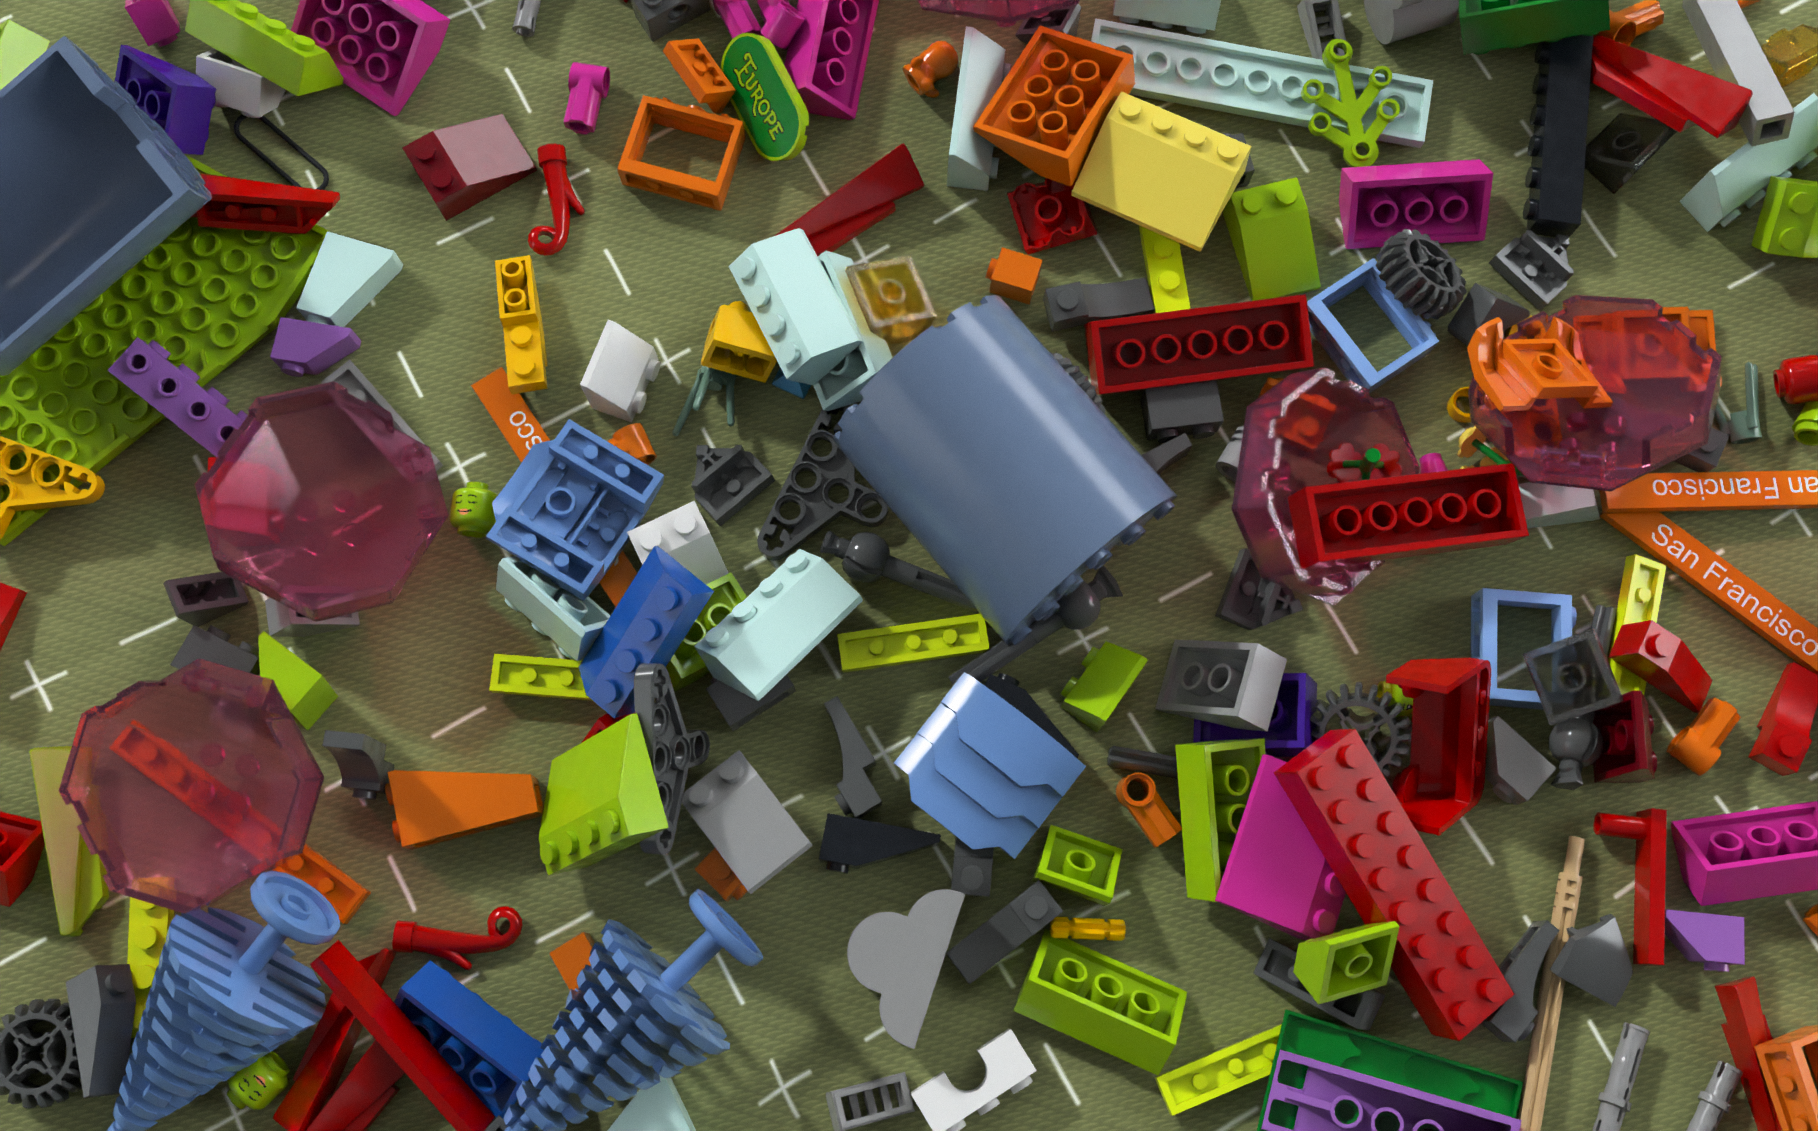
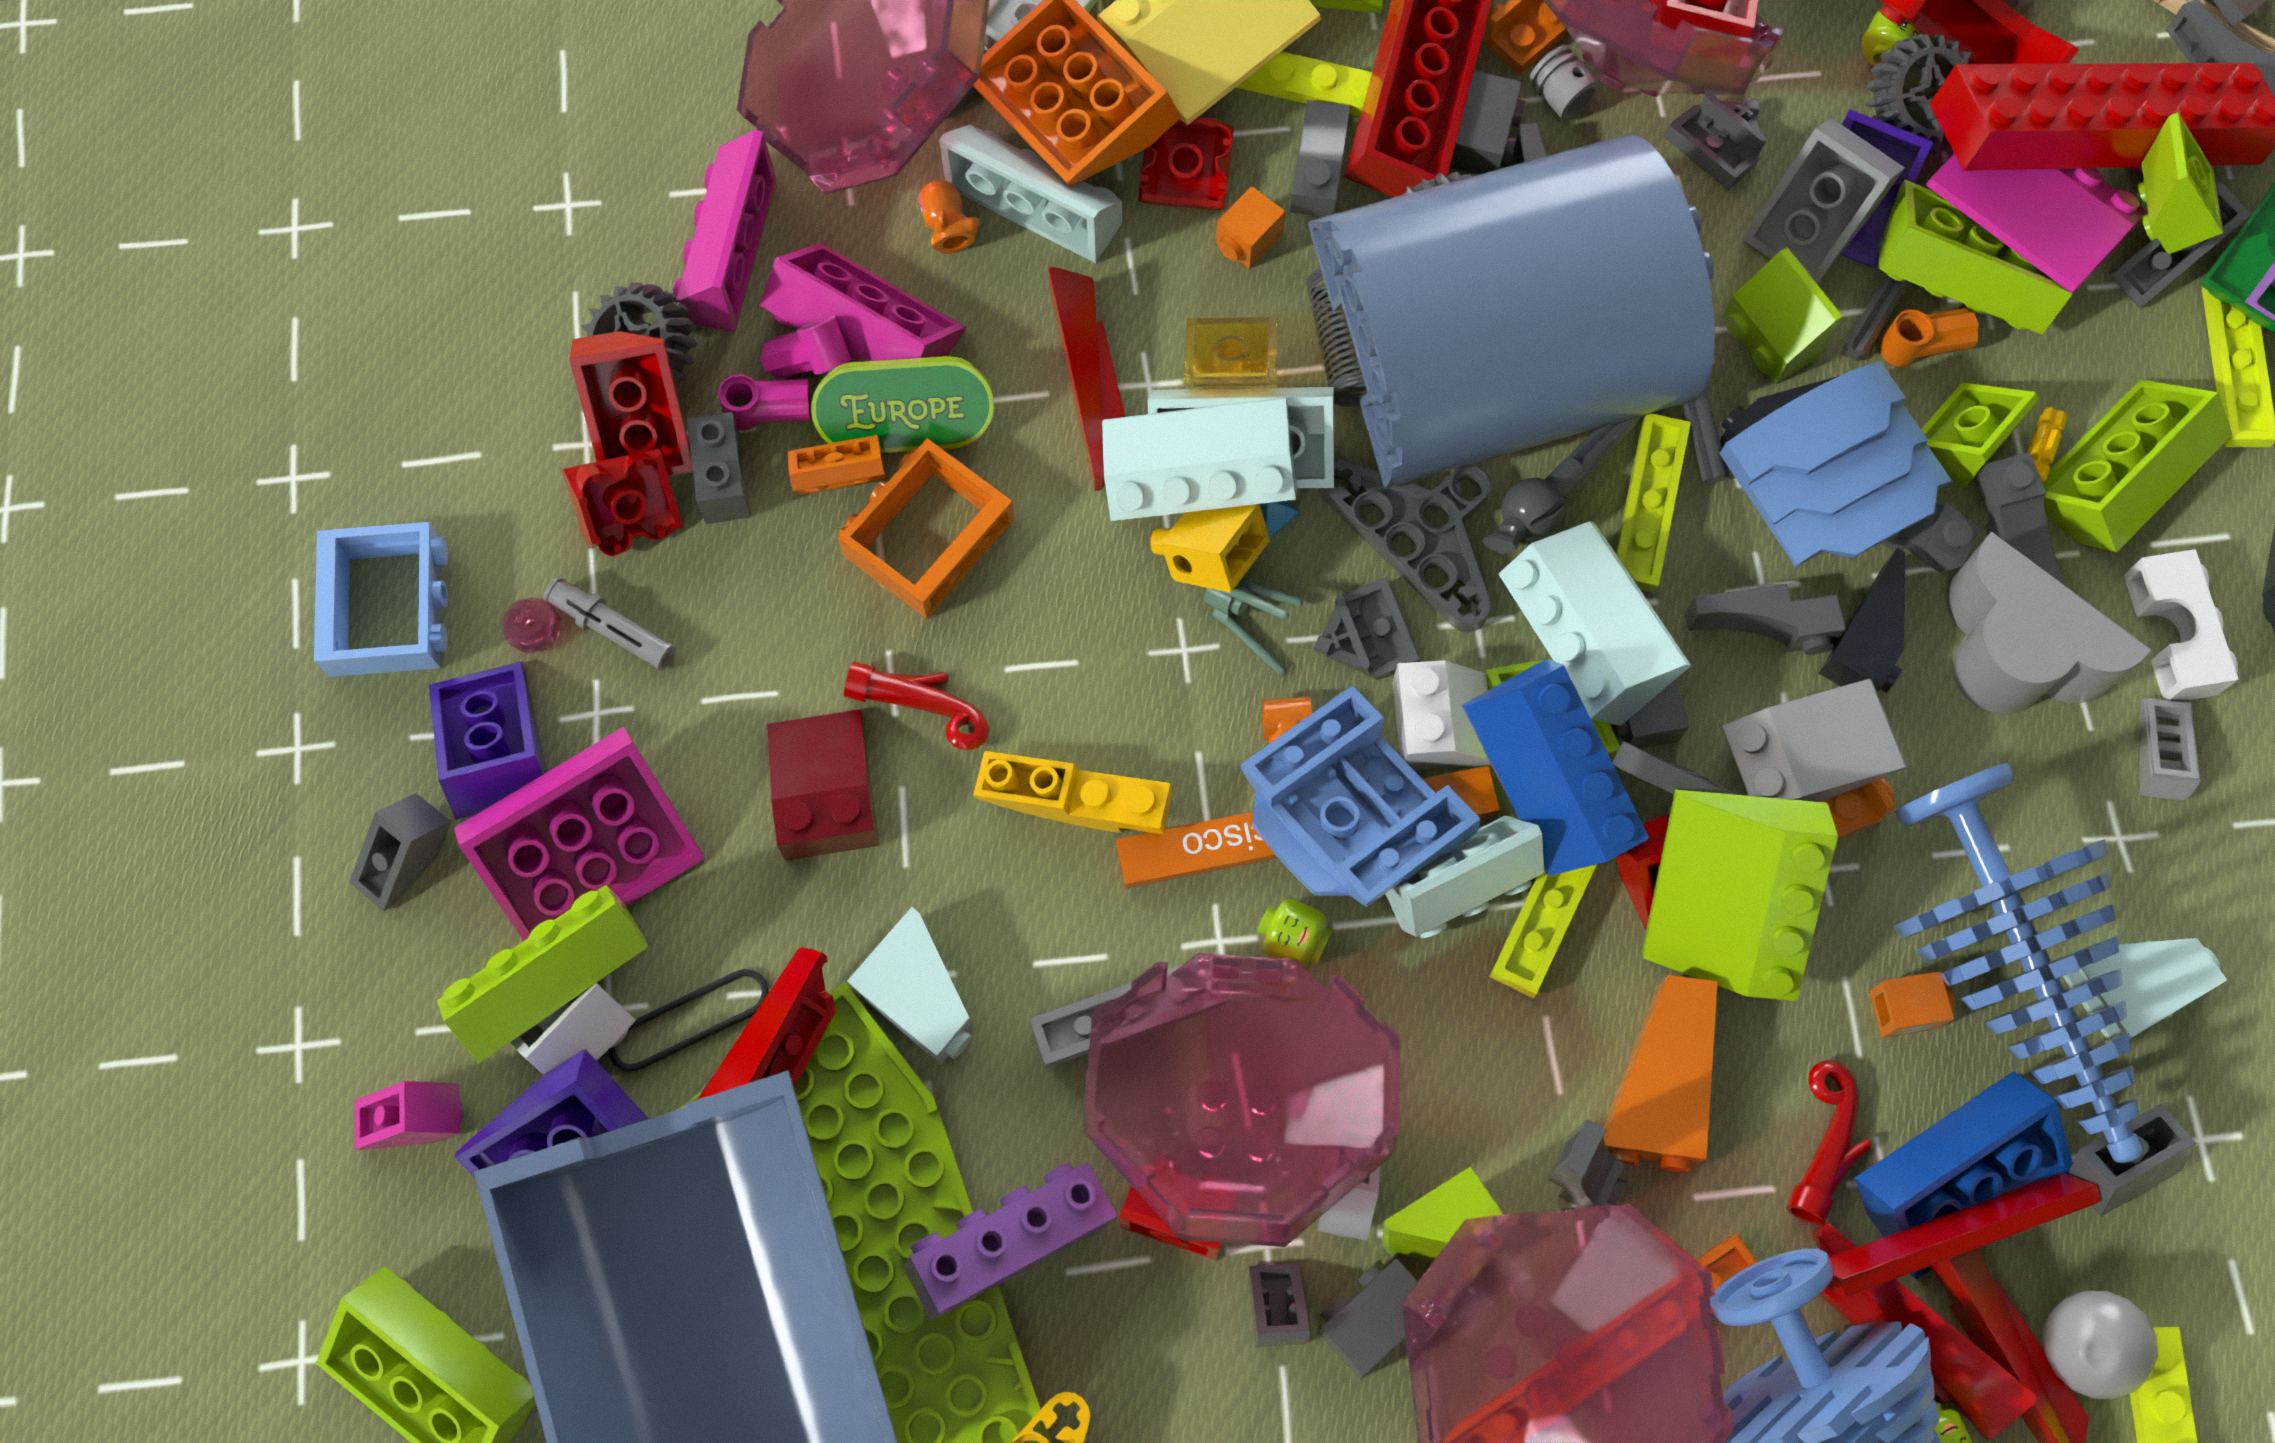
camera: 65 degrees left, 5 degrees down
medium lavender slope [270,317,361,377] -> none
dark pink piece [564,62,610,135] -> none
white slope [580,320,660,422] -> none

